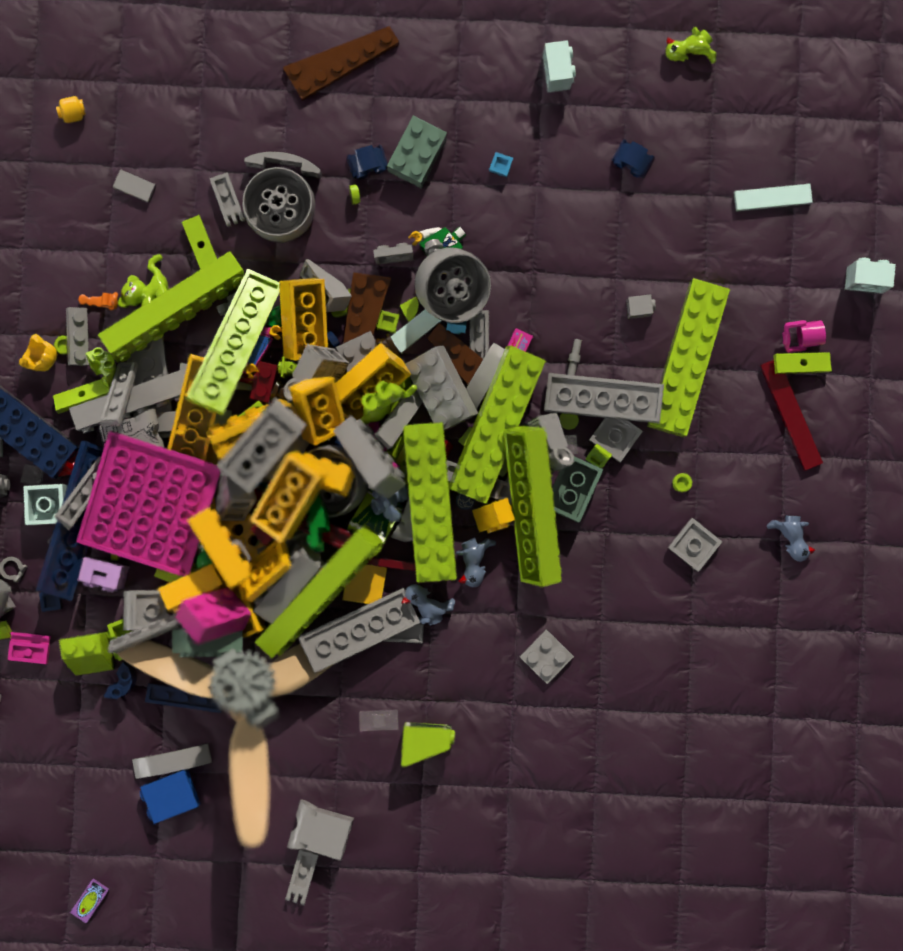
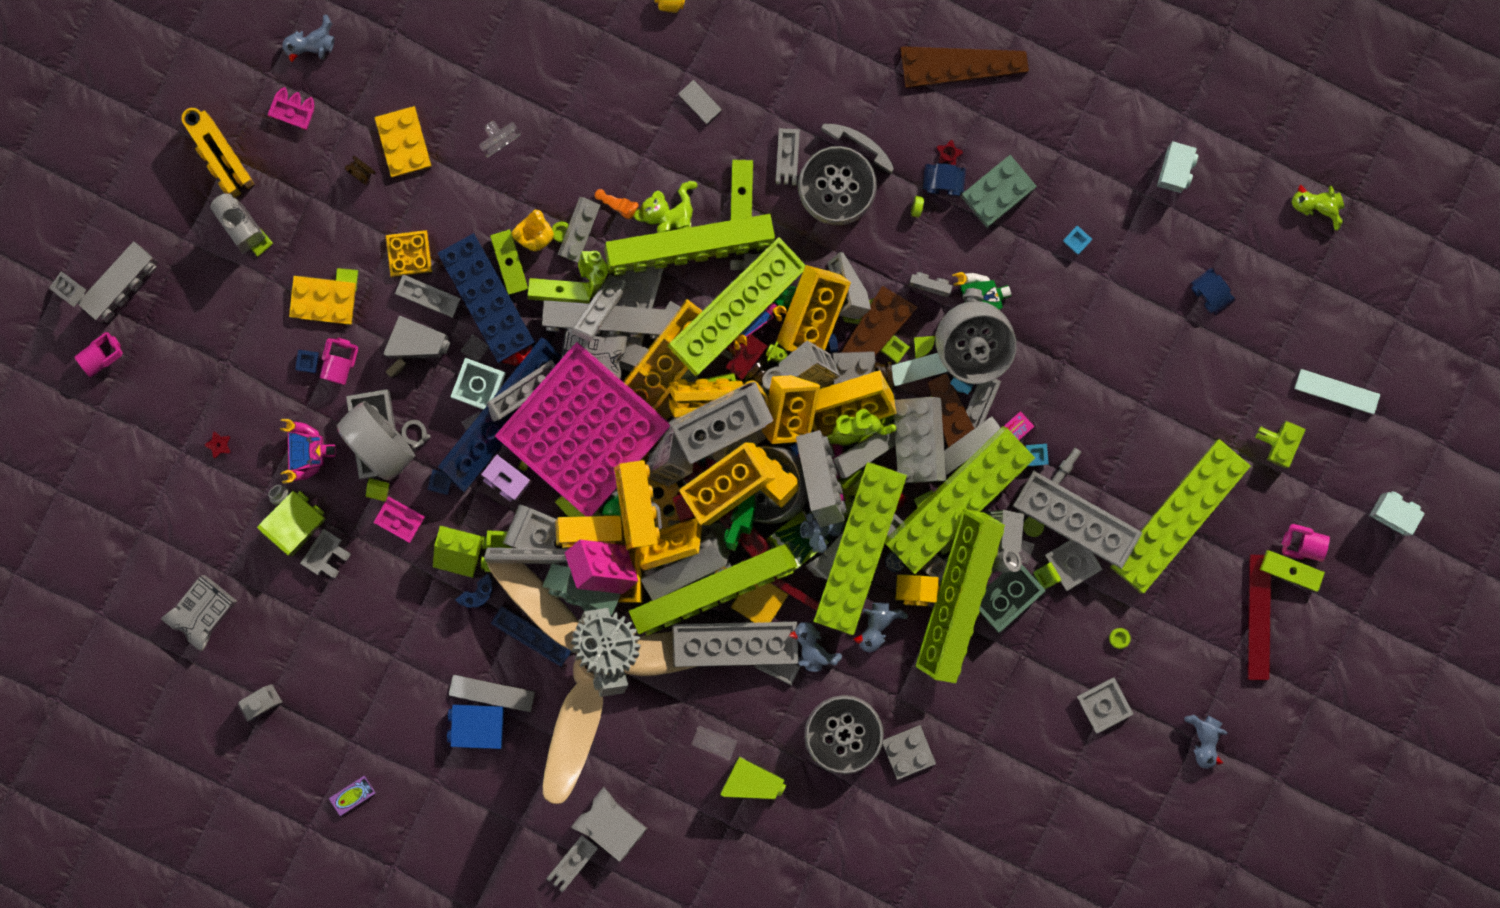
camera: 20 degrees right, 0 degrees up
light grey brick [626,294,656,319] -> none
none -> lime tile [490,229,528,295]
none -> light grey wheel [804,695,884,775]
none -> dark red plate [937,140,963,165]
none -> dark azure plate [1026,444,1049,466]
none -> lime brick [1255,421,1306,469]

